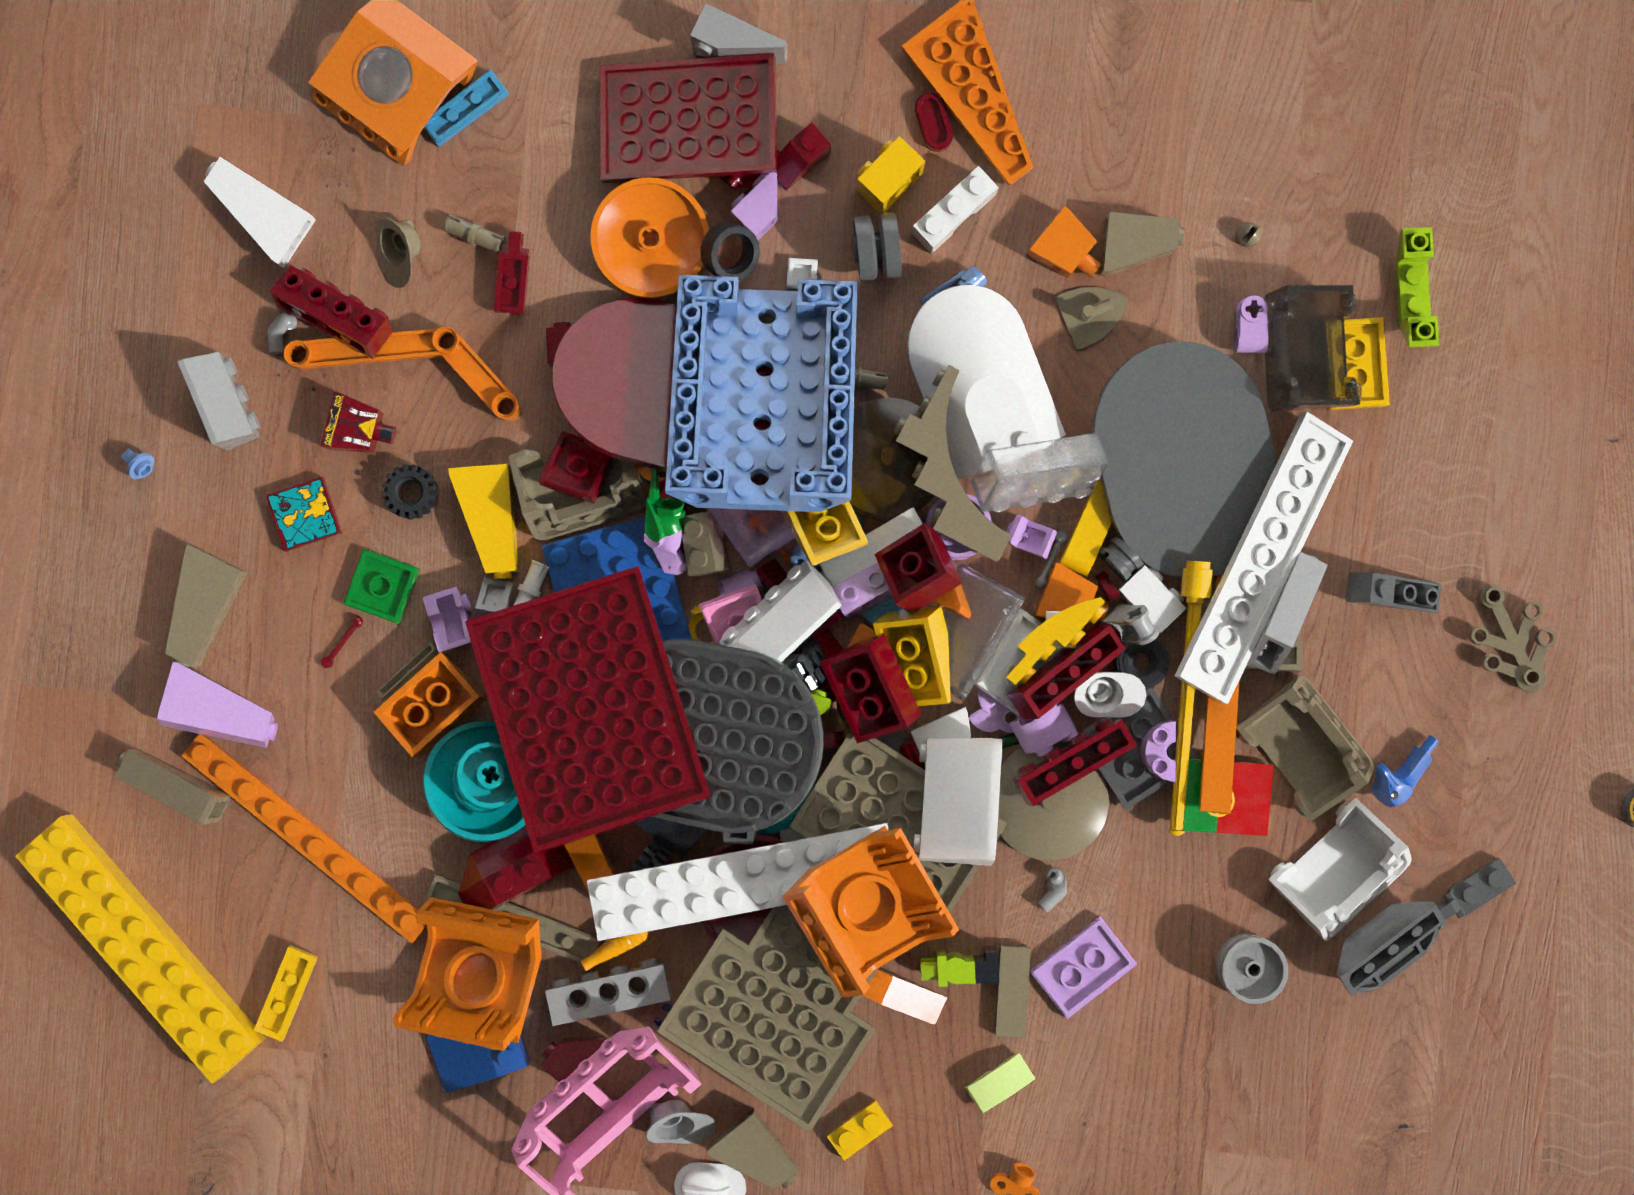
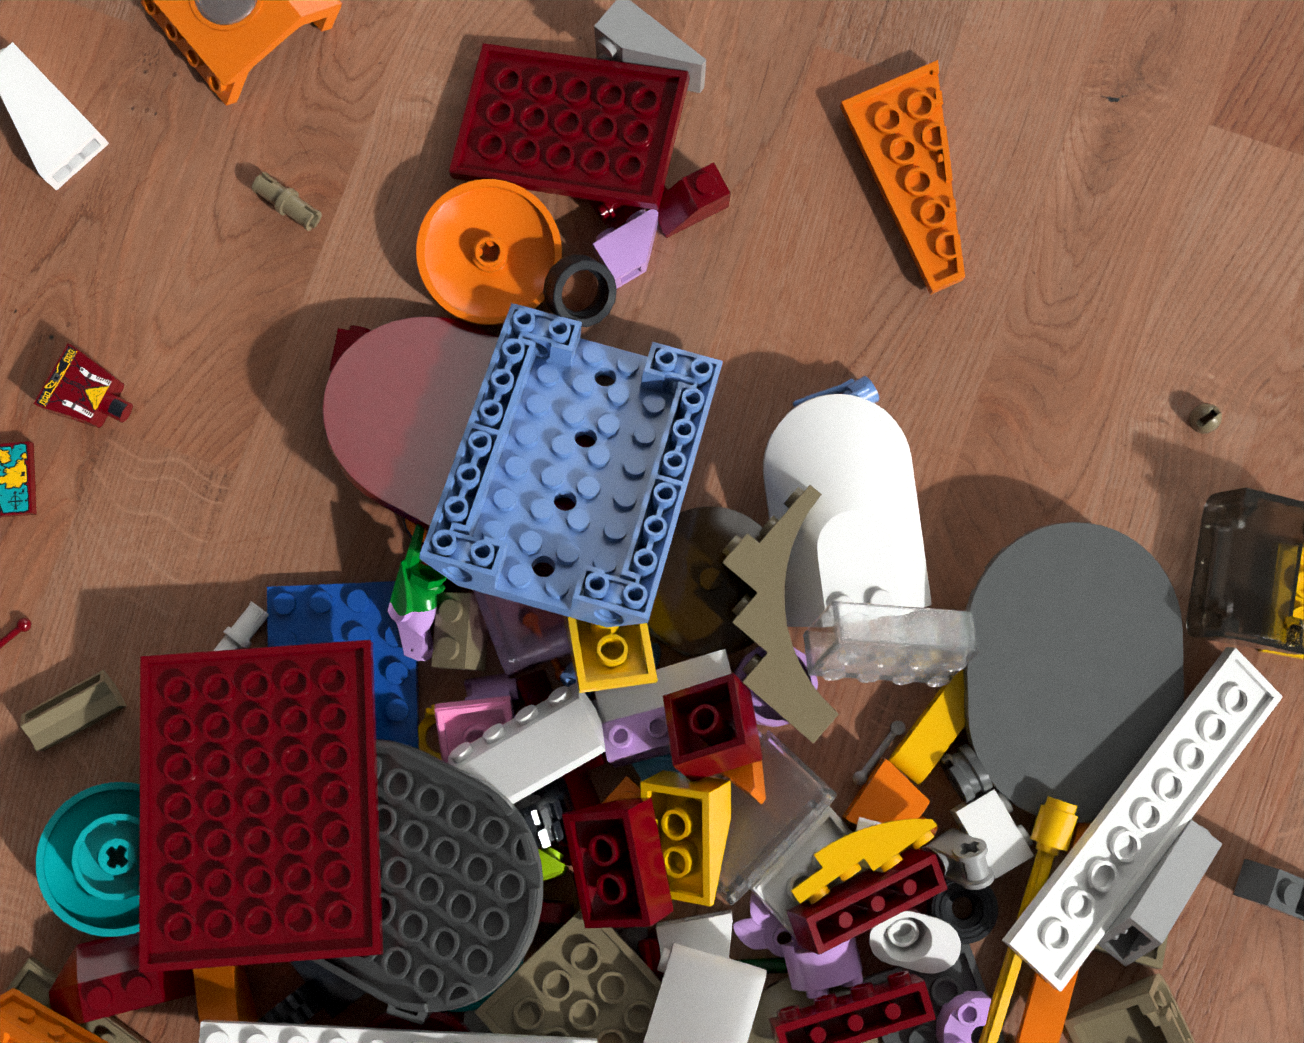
camera: 15 degrees right, 5 degrees down
light grey arm [267,312,297,354] -> none
dark red brick [269,265,393,359] -> none
orange piece [283,326,522,422] -> none
green tile [343,549,420,624] -> none
orange slope [373,652,487,758] -> none
dark tan piece [375,218,421,288] -> none
black tyre [382,464,439,520] -> none
lavender cylinder [423,586,472,653] -> none
dark azure tile [424,69,509,147] -> none
yellow slope [448,464,519,579] -> none
light grey bracket [475,577,514,617] -> none
dark red hinge [494,231,530,315] -> none
dark tan windscreen [508,449,647,540] -> none
dark red tile [538,431,615,504] -> none
white tile [786,258,818,290] -> none
dark grey wheel [852,211,902,282] -> none
dark tan pin [855,366,888,391] -> none
yellow brick [857,136,925,214] -> none
white arch [911,166,999,254] -> none
dark red tile [915,93,953,152] -> none
lavender bracket [1007,514,1058,559] -> none
orange torso [1027,206,1102,278] -> none
dark tan shield [1054,287,1129,351] -> none
dark red tile [1094,571,1121,602] -> none
dark tan slope [1100,212,1184,276] -> none
lavender piece [1234,295,1268,353] -> none

